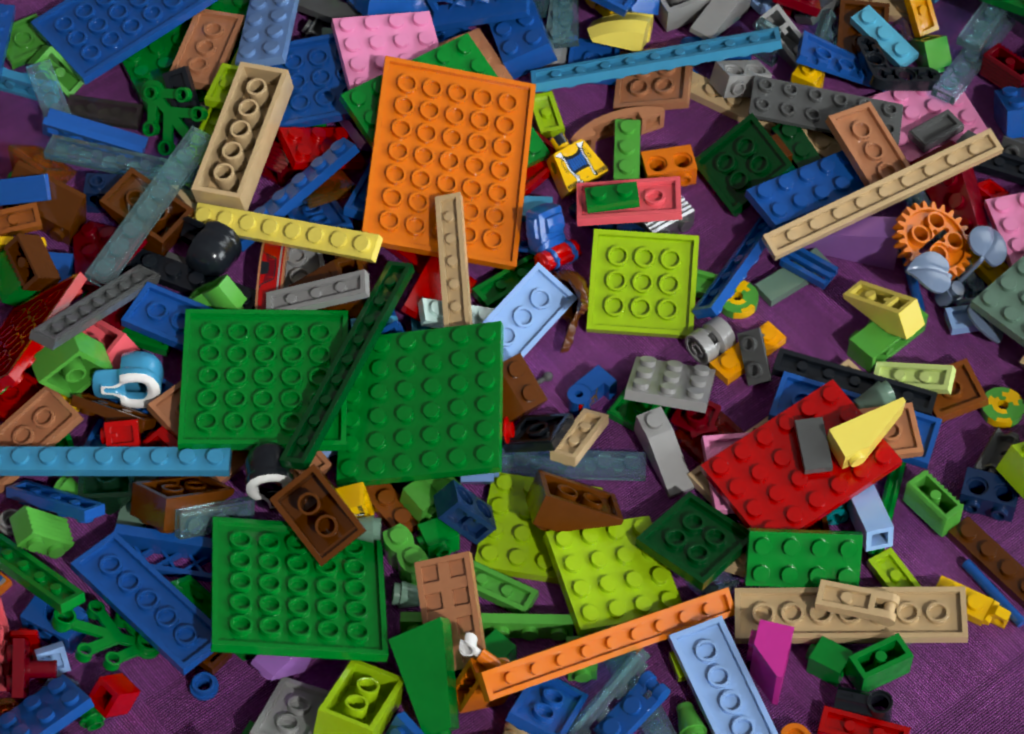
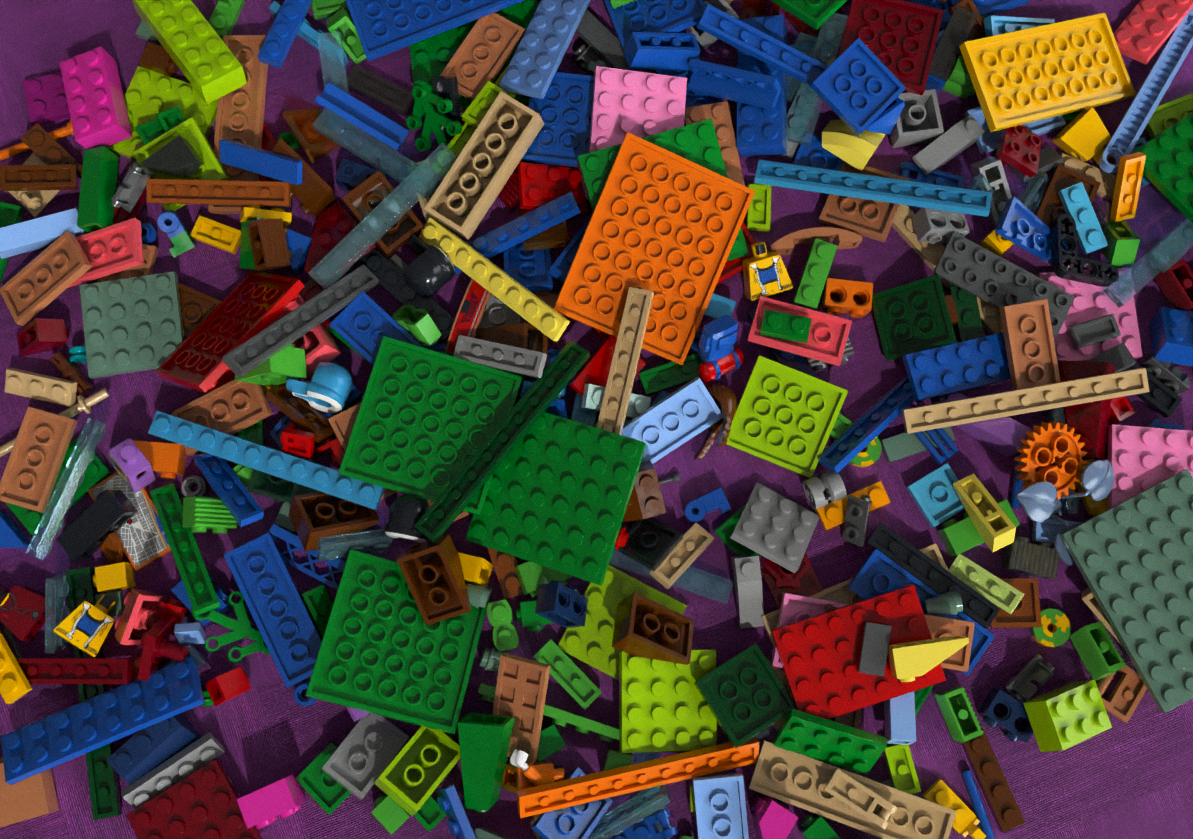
camera: 10 degrees right, 25 degrees up
none -> medium azure plate [906,463,965,528]
none -> flat silver brick [1002,537,1060,580]

